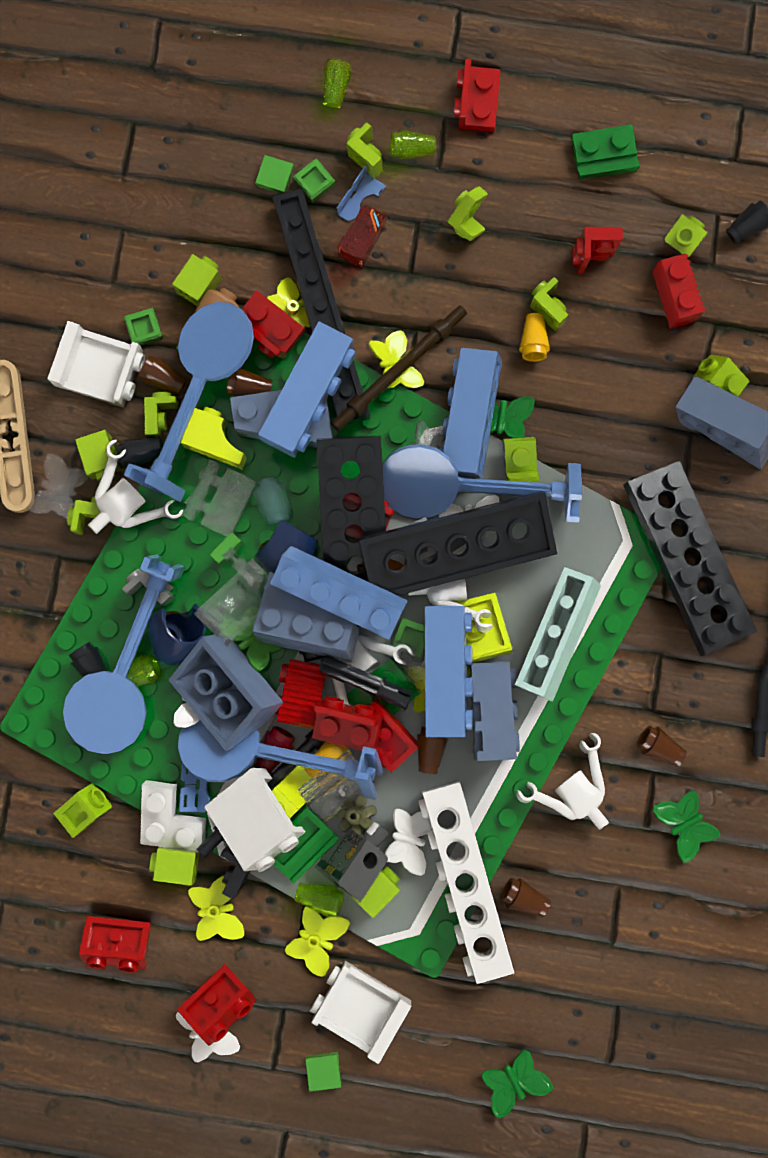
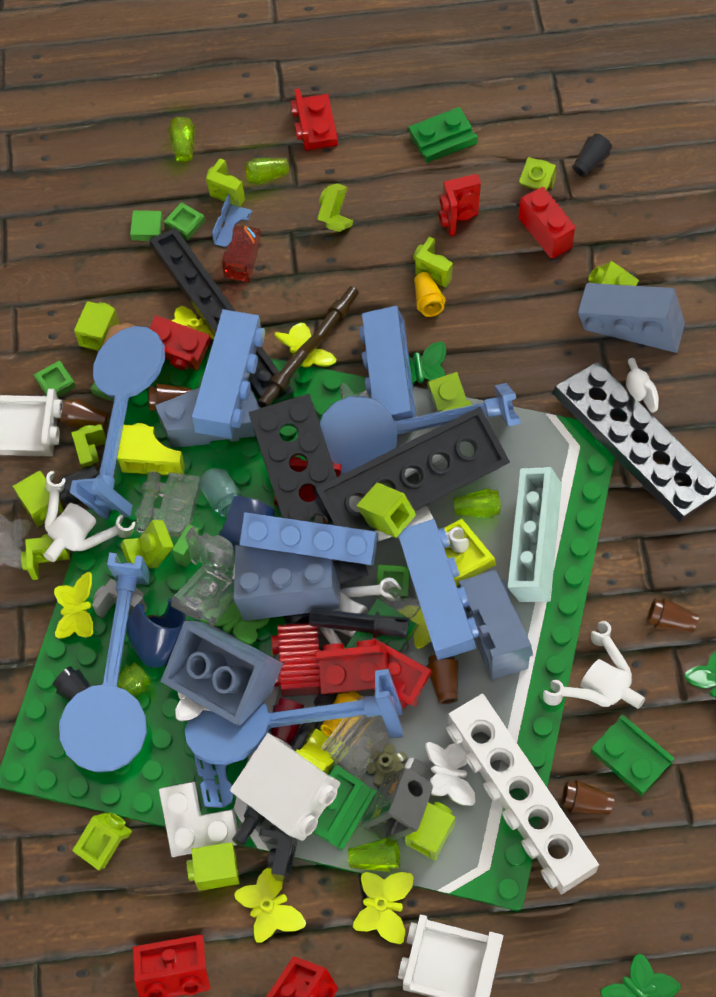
camera: 15 degrees left, 20 degrees down
none -> neon yellow piece [54,572,93,639]
none -> lime bracket [121,520,174,568]
none -> lime brick [356,482,417,538]
none -> clear neon green cone [454,487,501,519]
none -> green plate [590,714,675,797]
none -> white hand [626,358,659,413]

